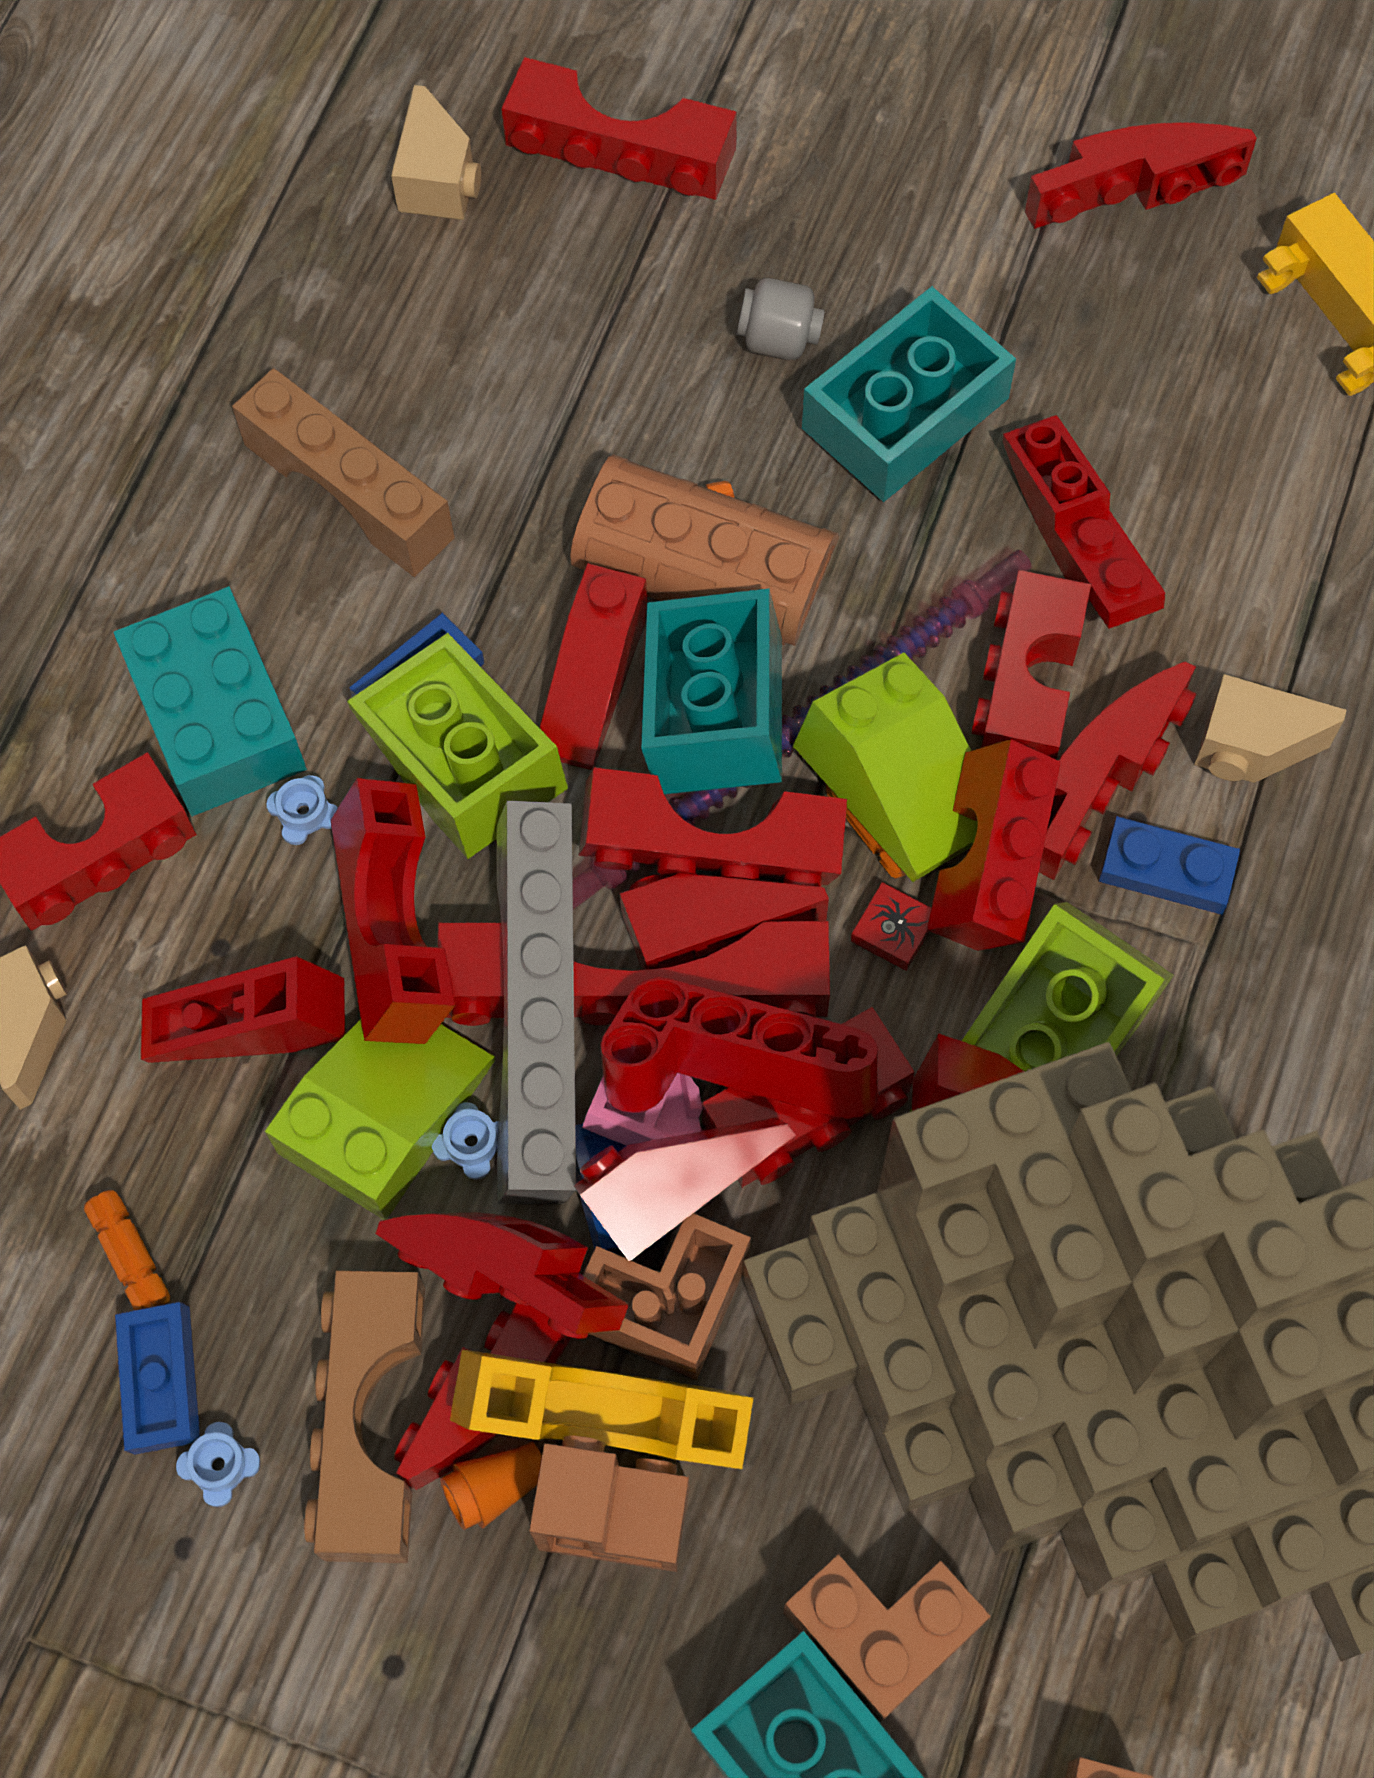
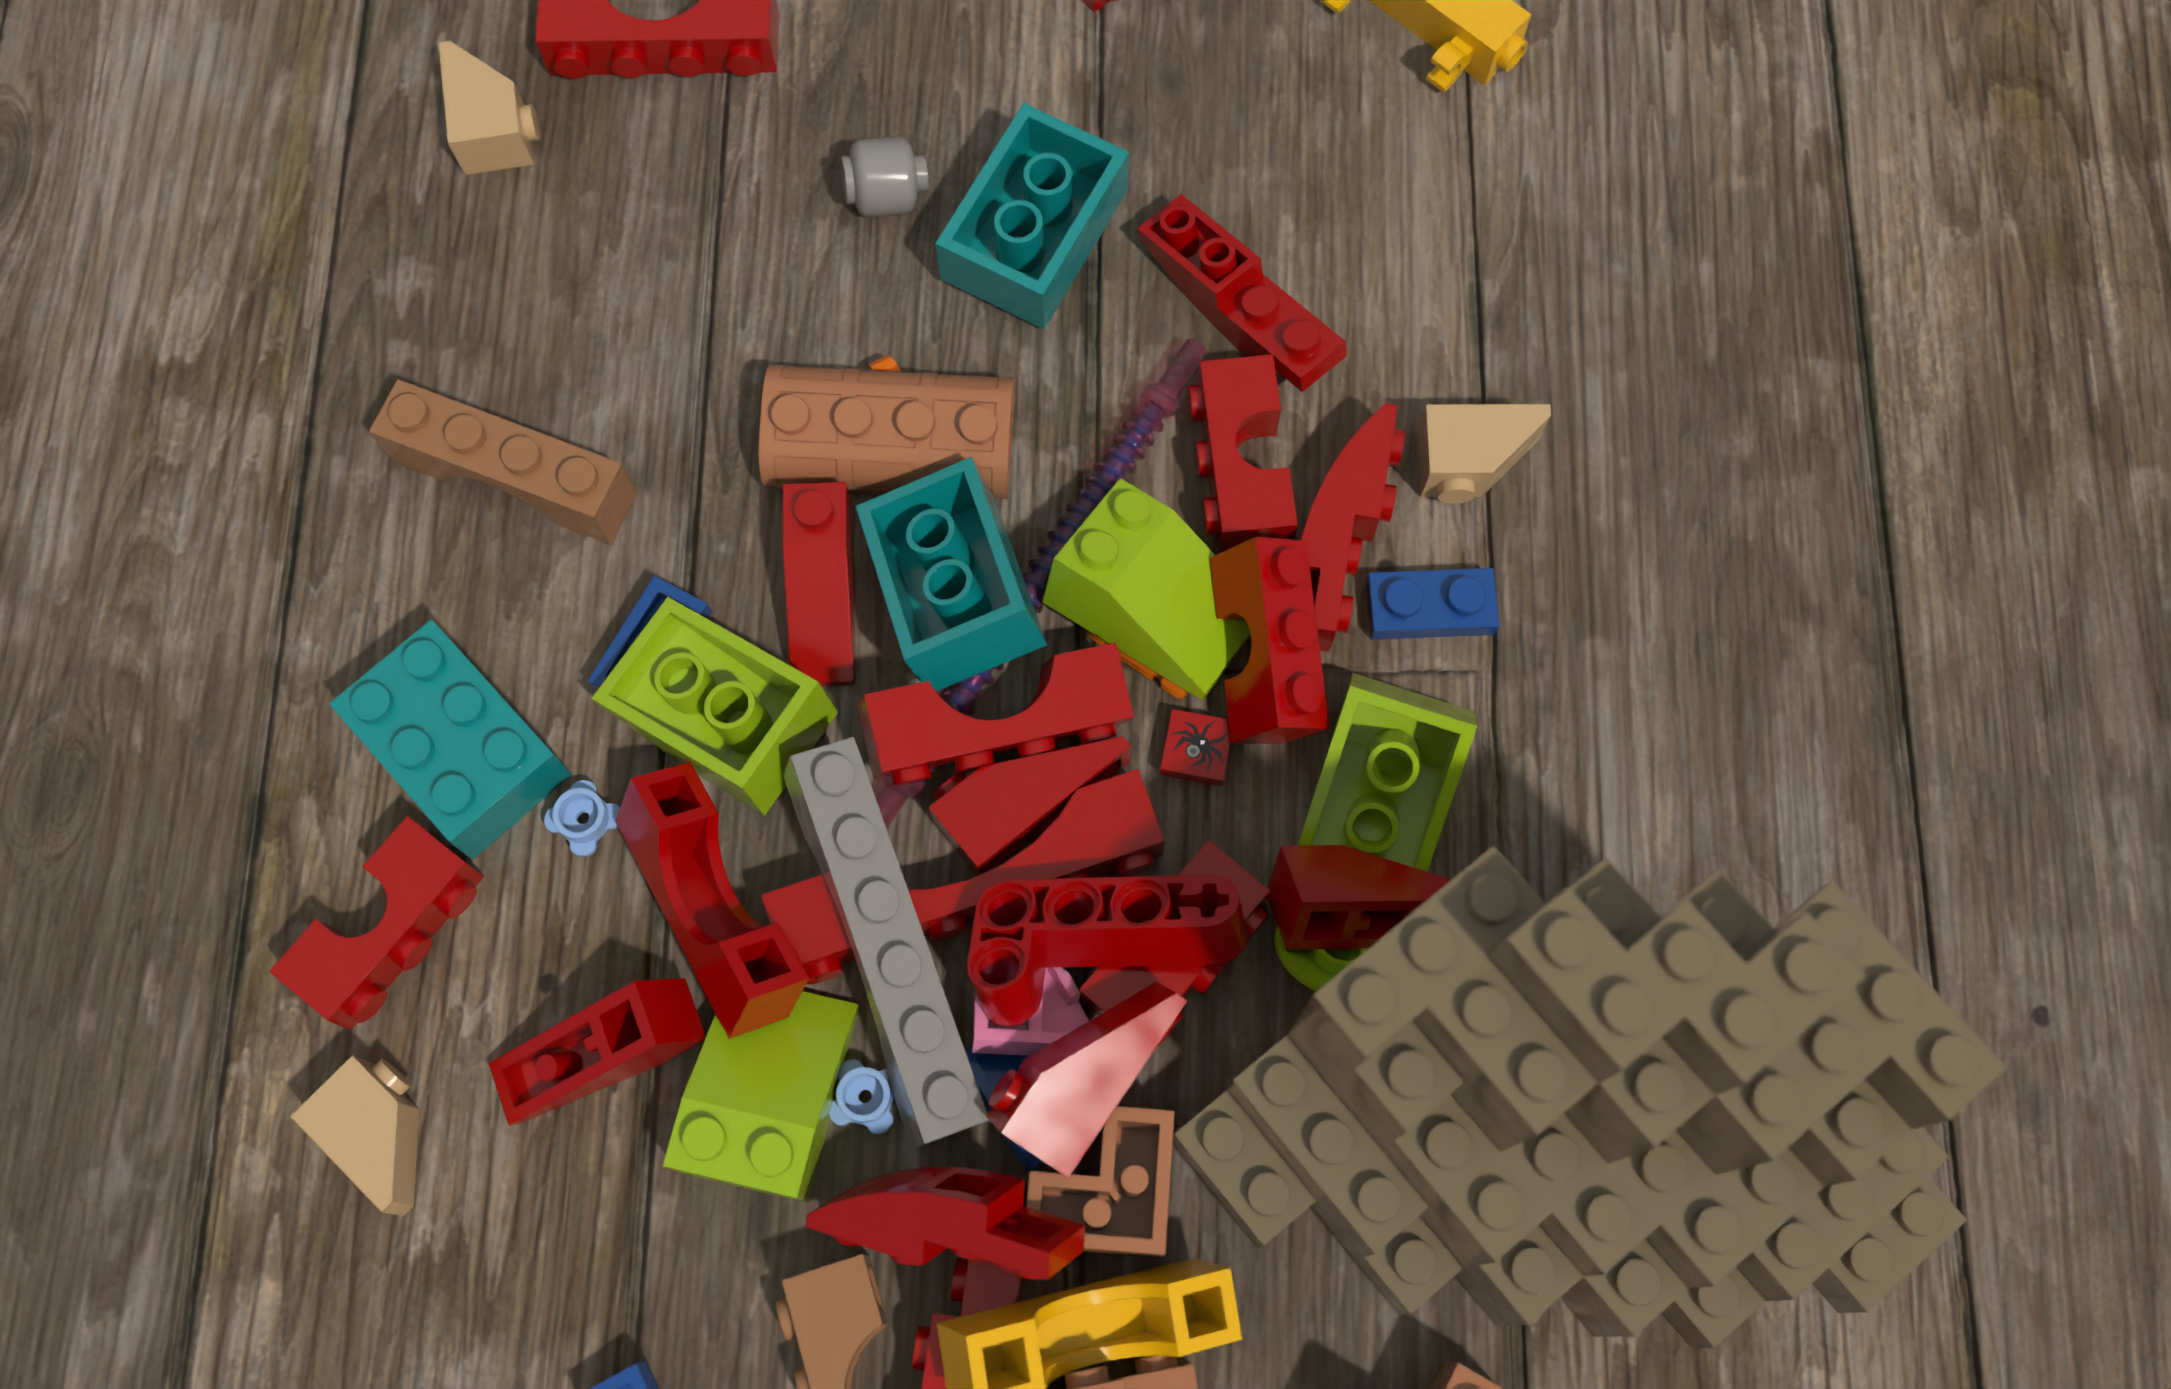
camera: 20 degrees left, 5 degrees up
orange axle [84,1190,170,1311] -> none

